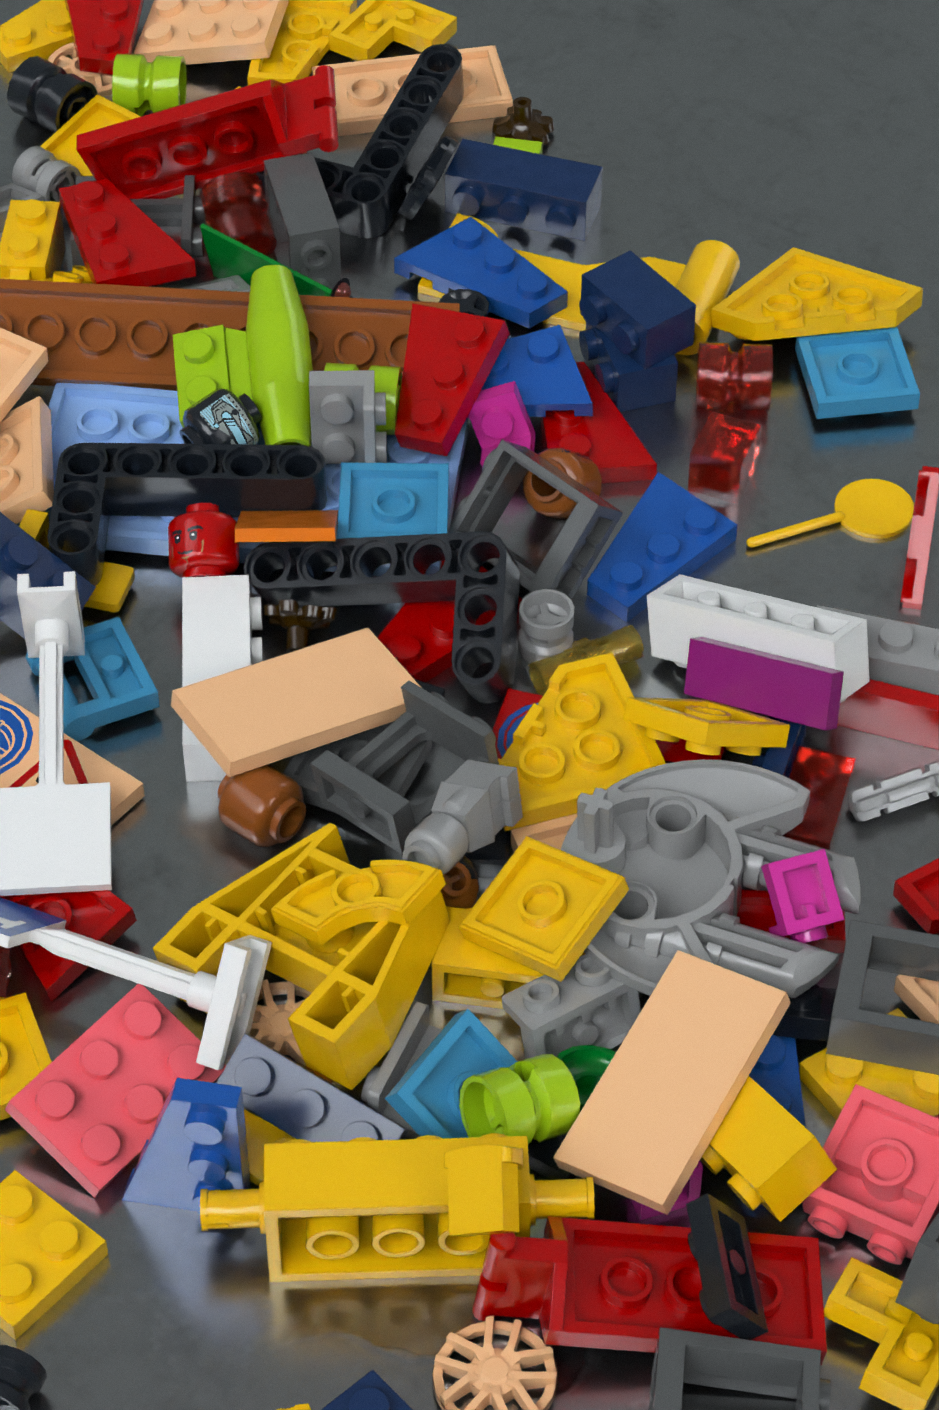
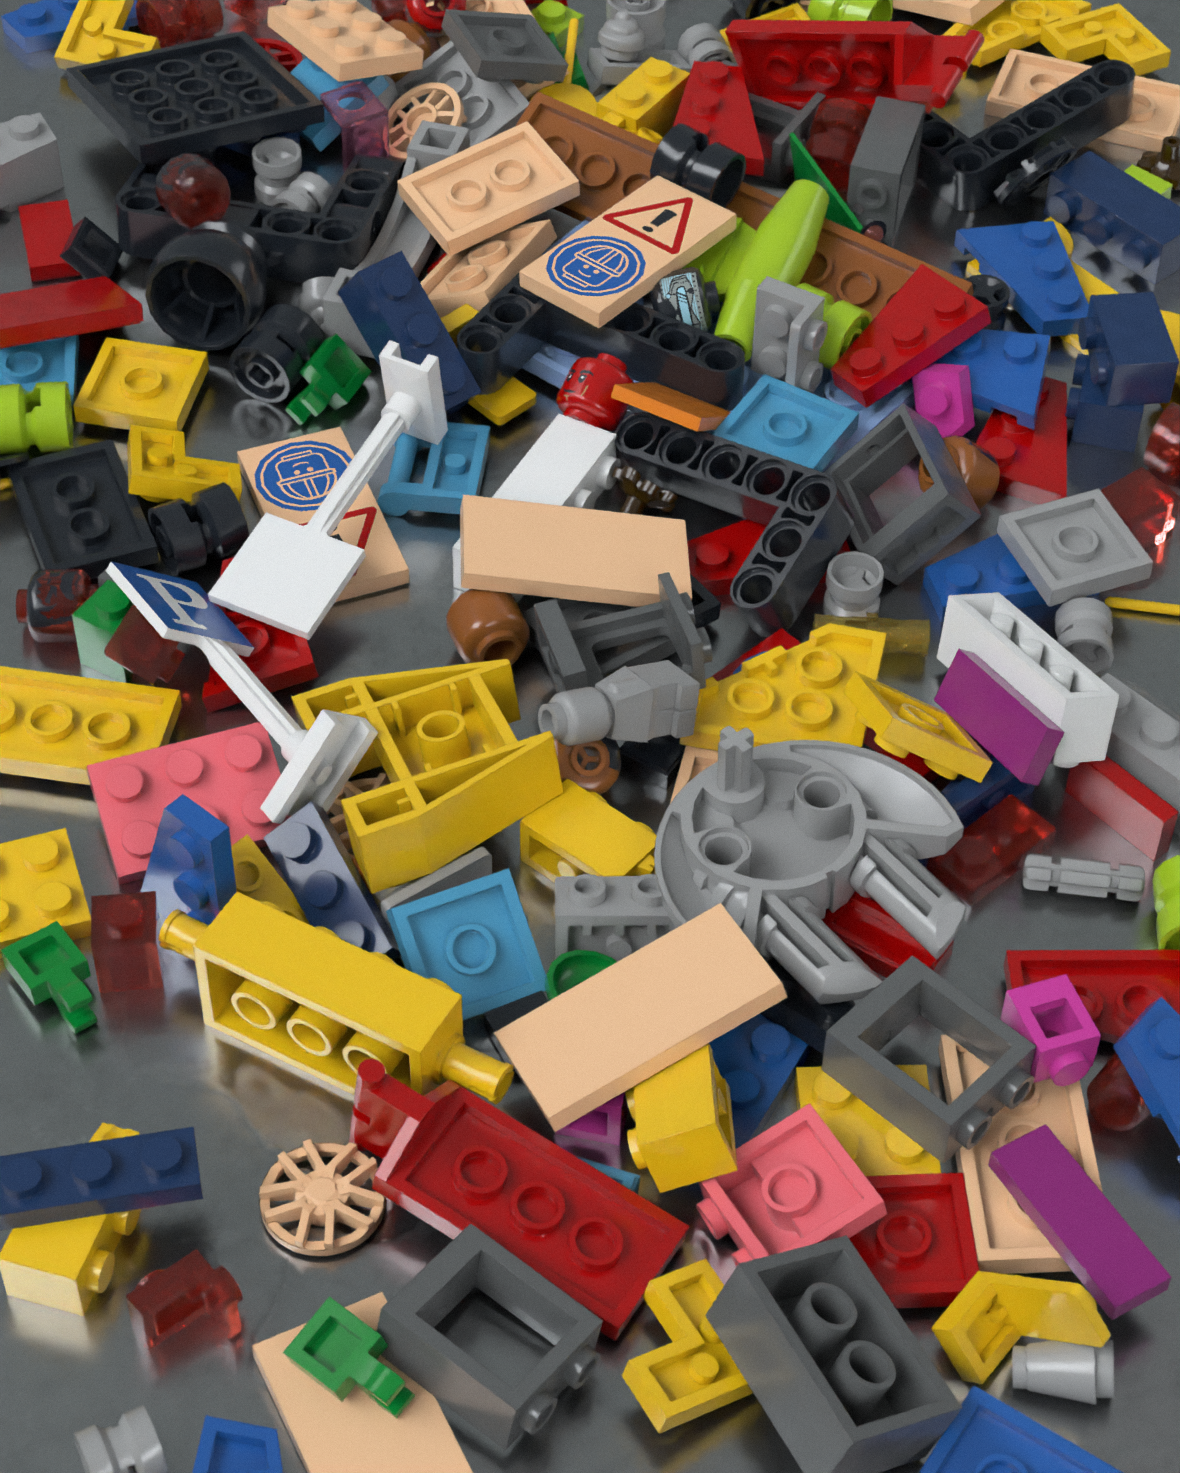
camera: 30 degrees right, 0 degrees up
yellow tile [271,860,446,946] -> none
yellow tile [444,1144,523,1237] -> none
yellow tile [458,836,629,982] -> none
lime wheel [459,1054,580,1144] -> none
black plate [686,1193,768,1340] -> none
dark pink bracket [761,849,845,943] -> none
none -> green plate [1,921,98,1034]
none -> clear red brick [91,891,164,993]
none -> light nougat tile [519,175,736,328]
none -> black wheel [650,123,746,208]
none -> light grey plate [997,488,1153,607]
none -> light grey wheel [1055,597,1114,676]

